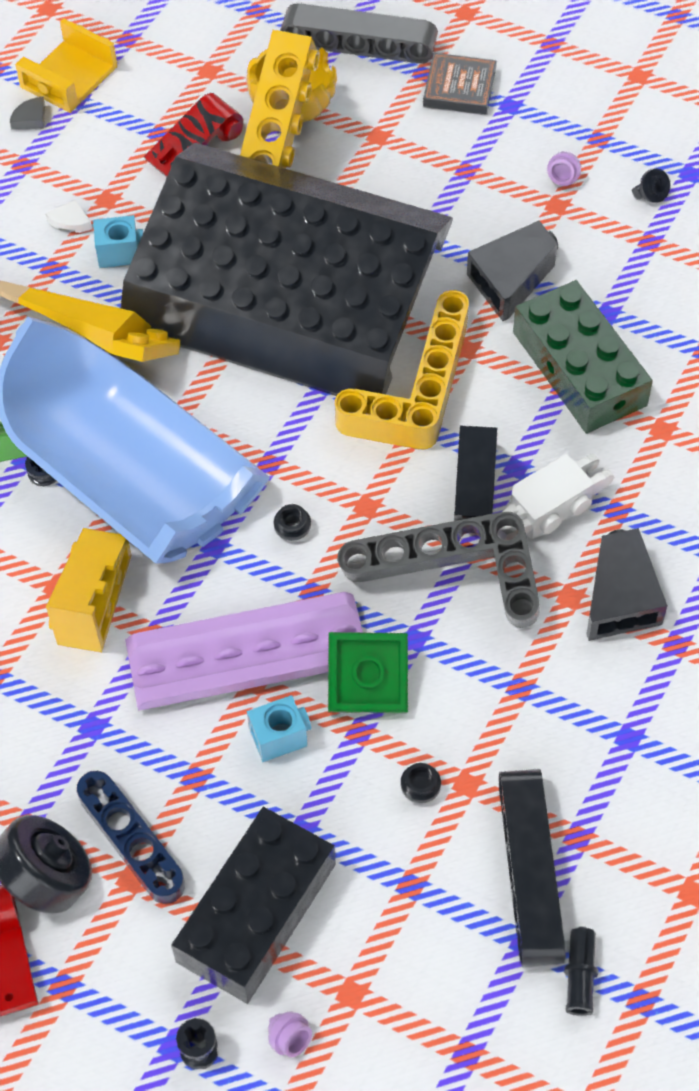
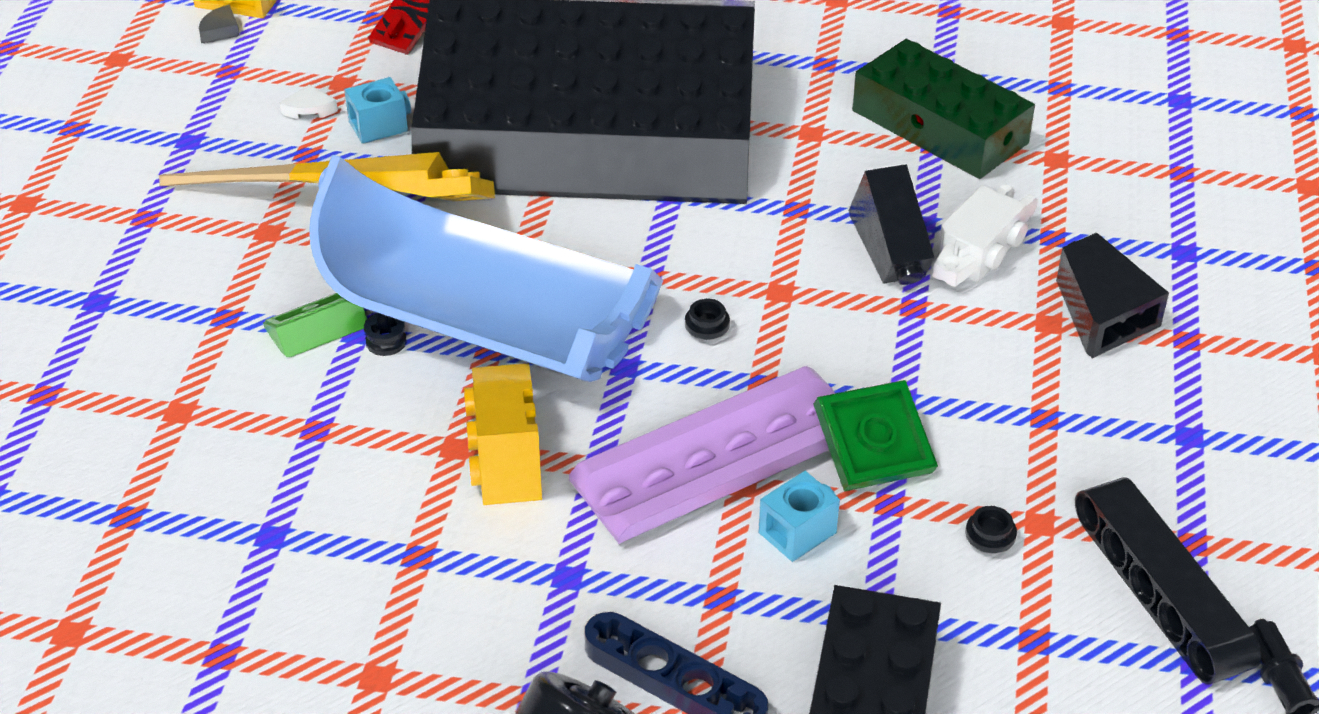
camera: 20 degrees left, 15 degrees down
yellow beam [335,290,469,450] -> none
dark grey beam [337,512,540,628] -> none
slope [467,221,558,322] -> none

